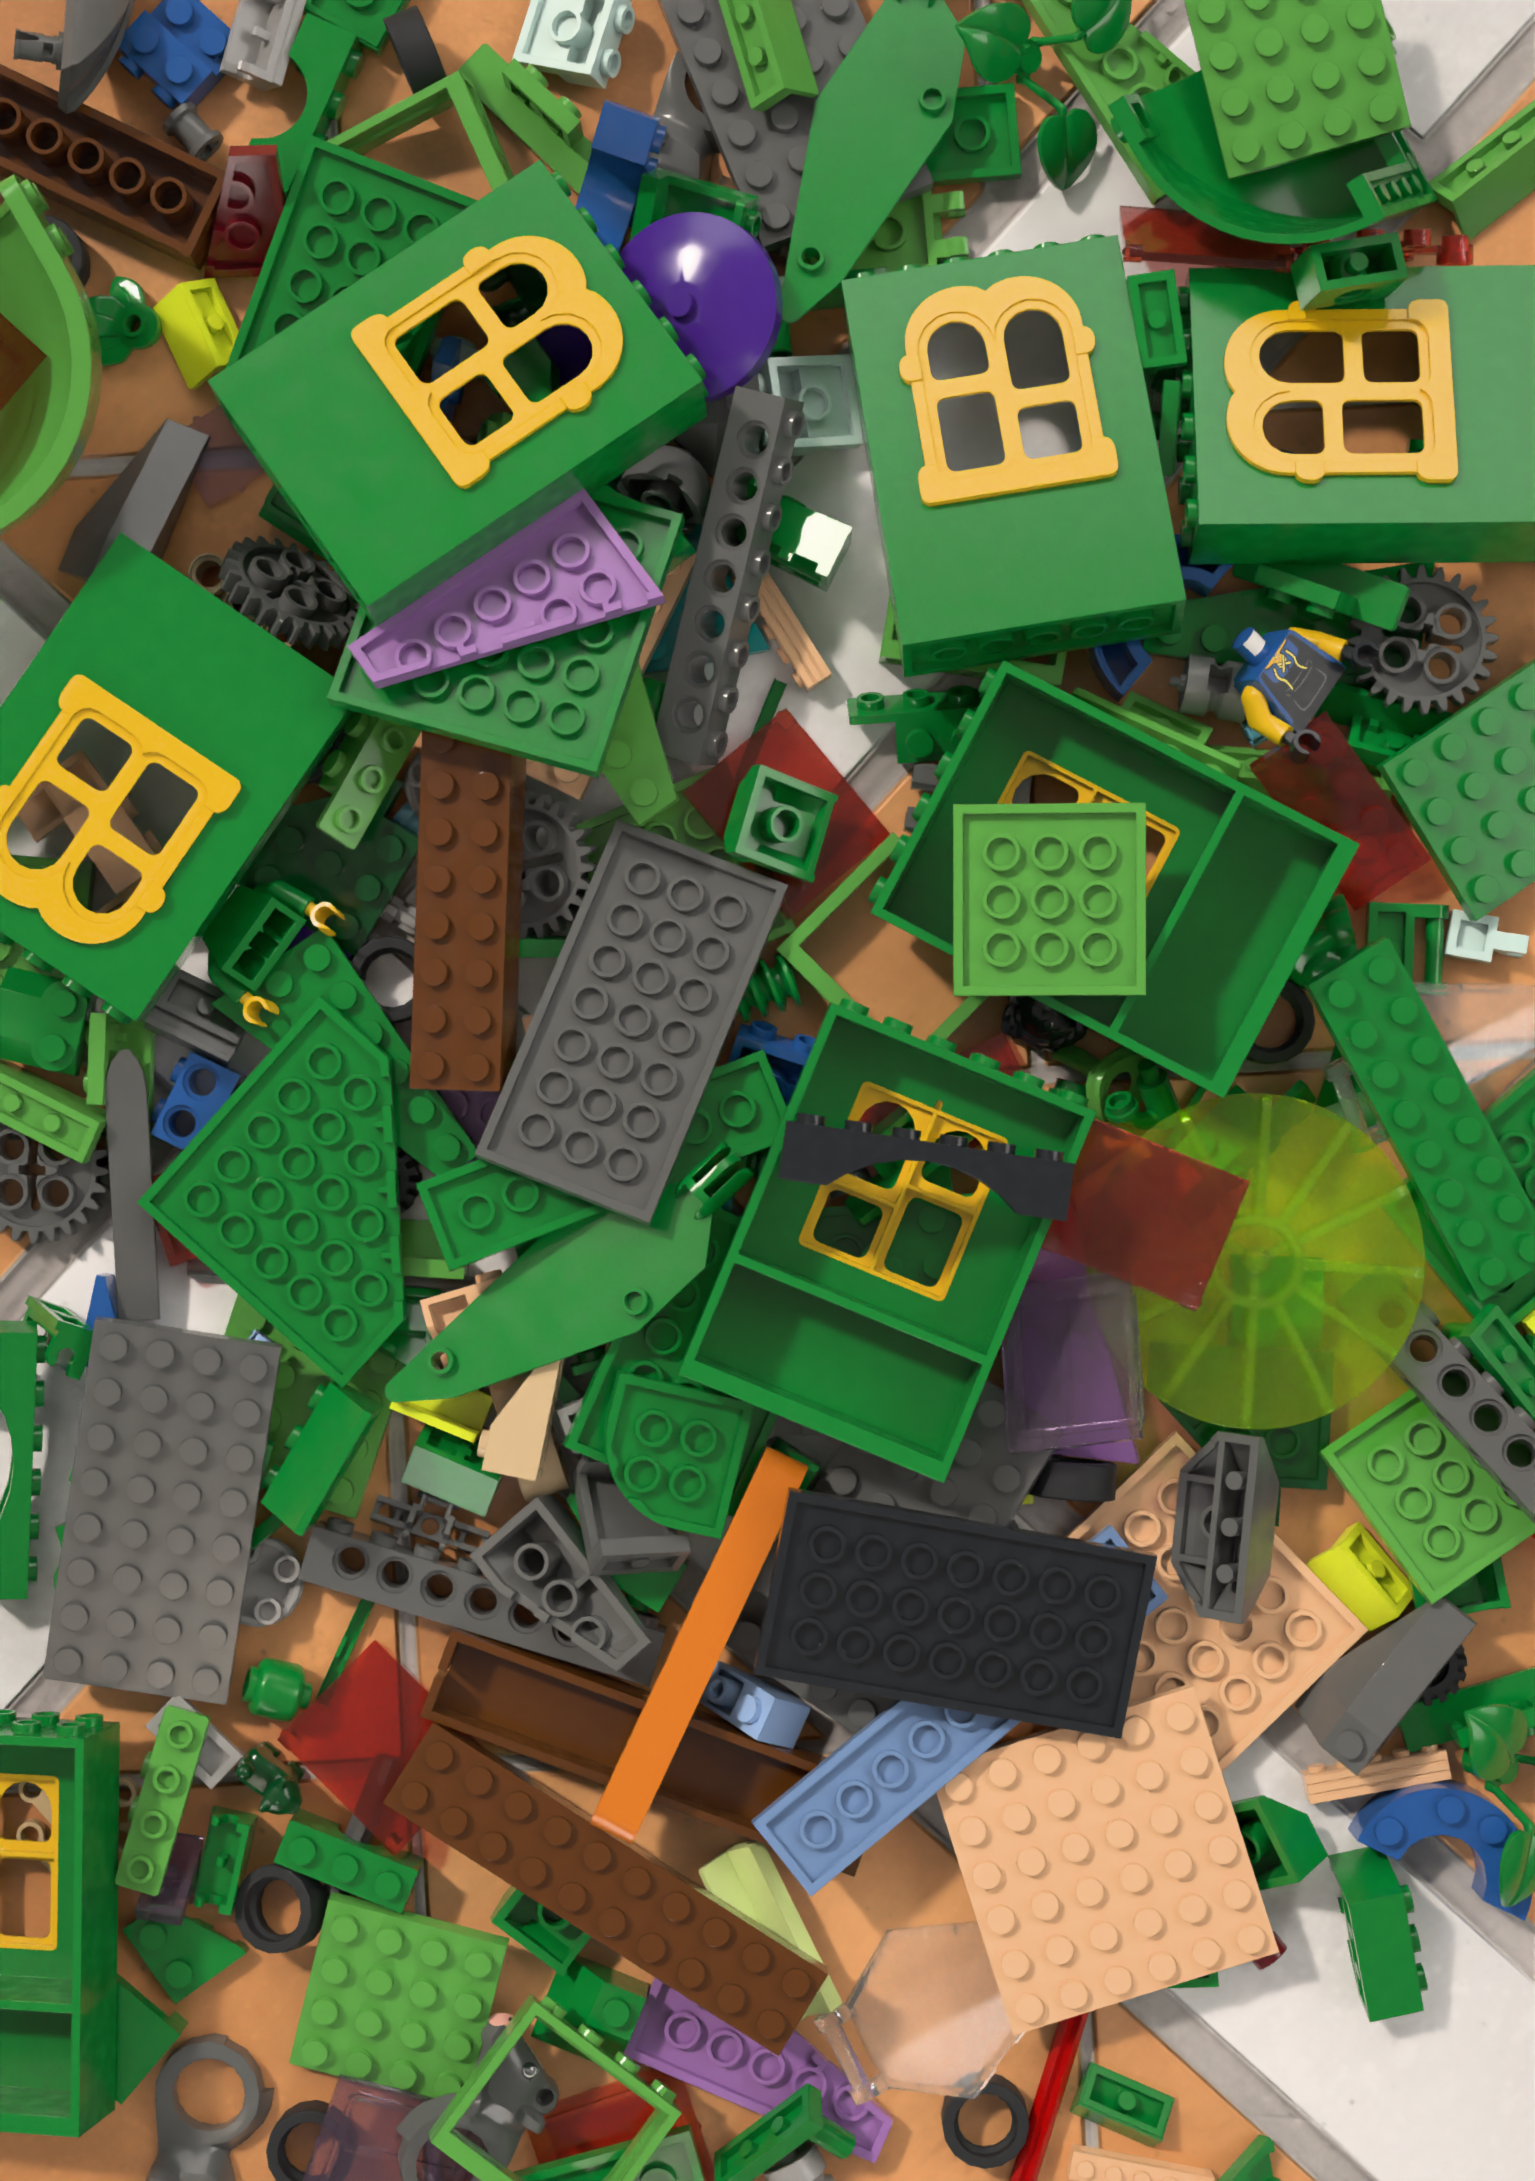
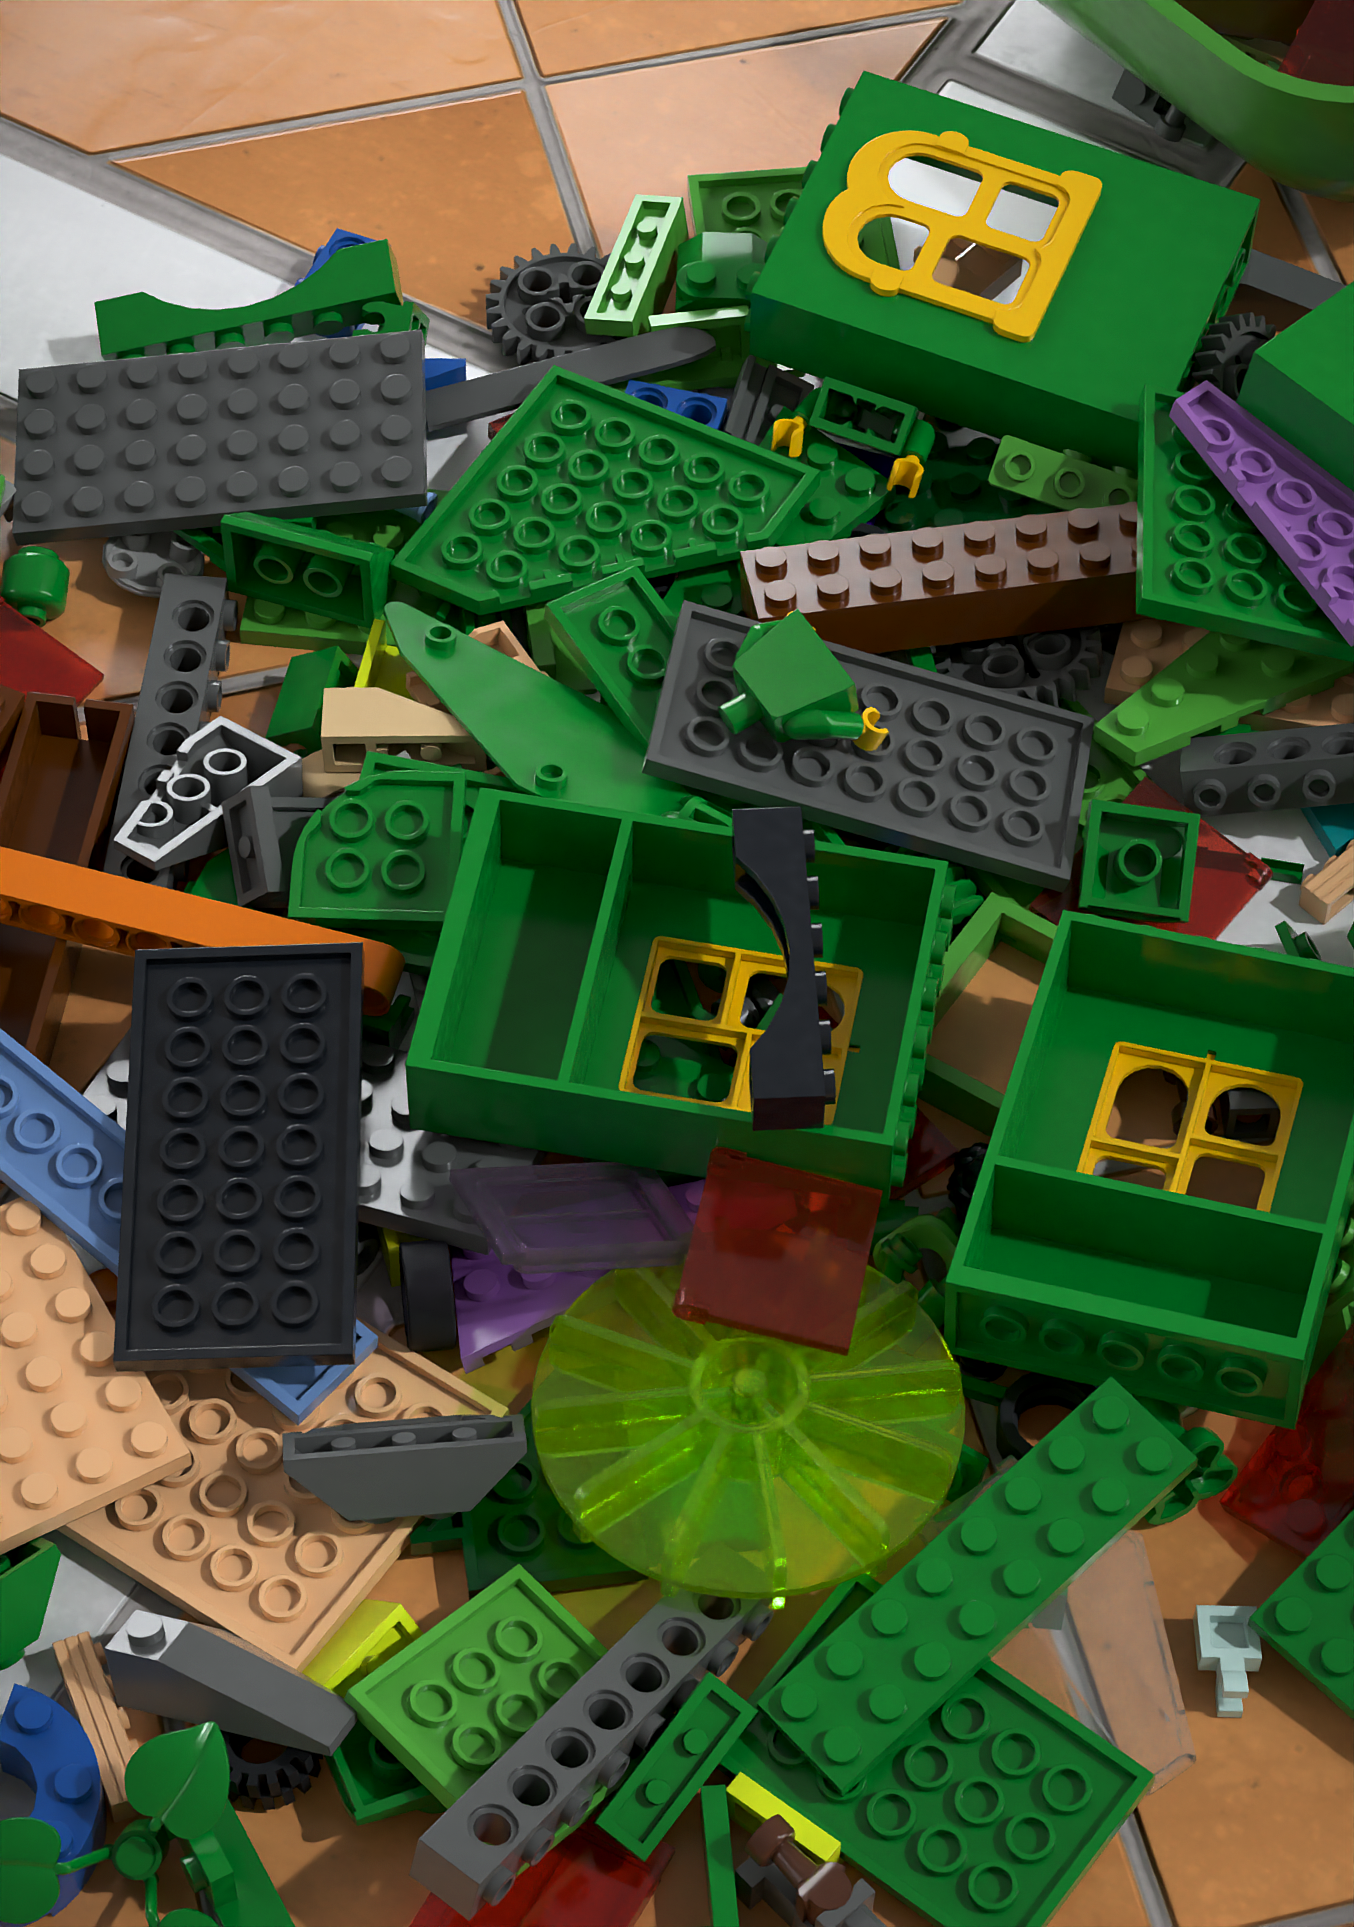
camera: 75 degrees right, 35 degrees down
green piece [314,1599,375,1707] -> none
dark grey piece [370,1490,490,1554] -> none
light blue slope [699,1660,812,1749] -> none
bright green plate [953,803,1146,996] -> none
green plate [1365,902,1449,997] -> none
none -> green torso [718,609,889,751]

